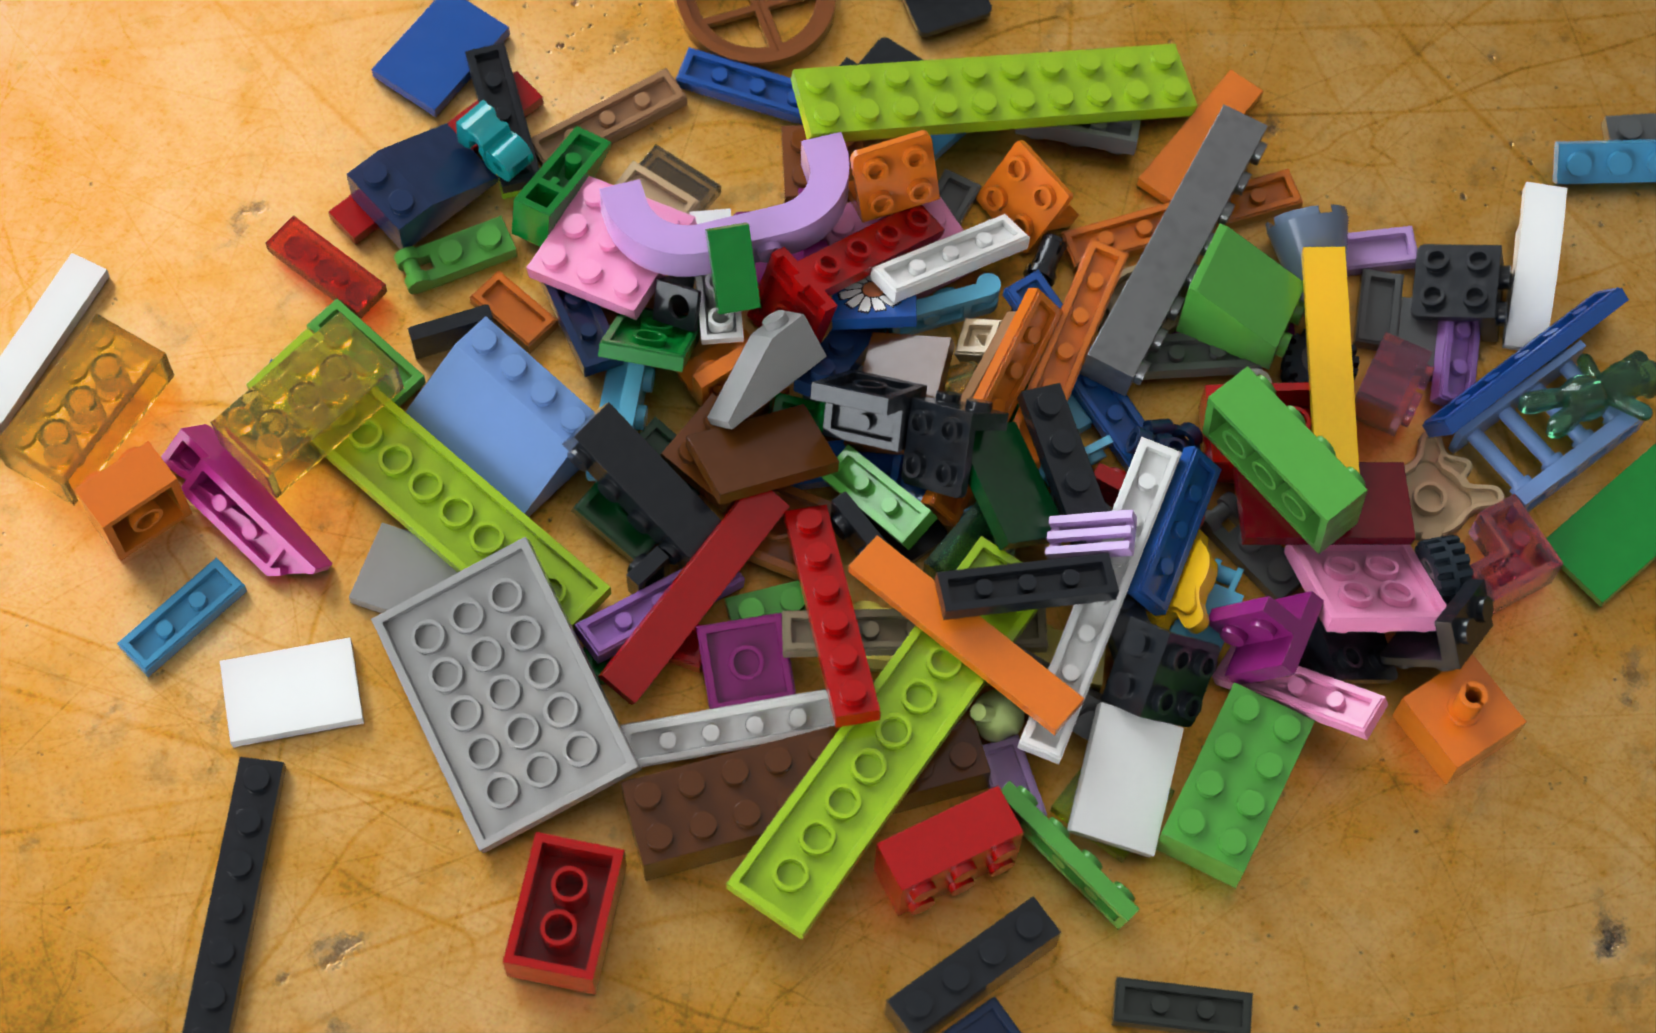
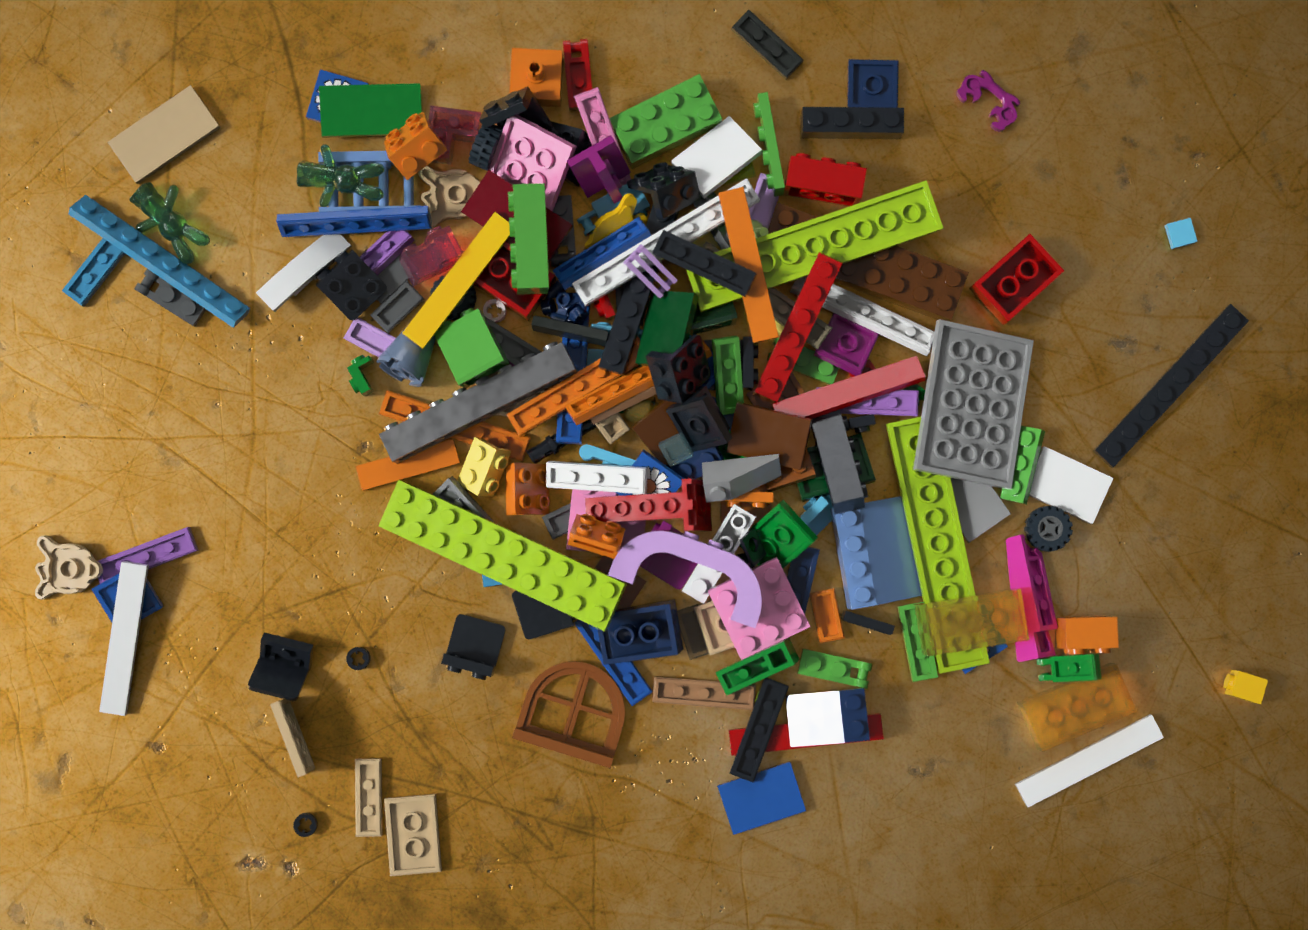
camera: 145 degrees left, 20 degrees up
dark azure tile [117,558,247,677] -> none
clear red plate [265,215,387,319] -> none
teal leg [456,100,534,181] -> none
green tile [705,222,761,315] -> none
none -> green bracket [347,355,374,396]
none -> orange bracket [384,112,447,180]
none -> light yellow bracket [457,437,511,497]
none -> pearl dark grey tile [531,315,609,346]
none -> red plate [563,38,592,110]
none -> dark blue slope [597,599,684,665]
none -> clear light blue tile [658,432,694,467]
none -> bright green plate [1000,426,1045,505]
none -> black wheel [1024,506,1073,552]
none -> green hinge [1036,653,1102,682]

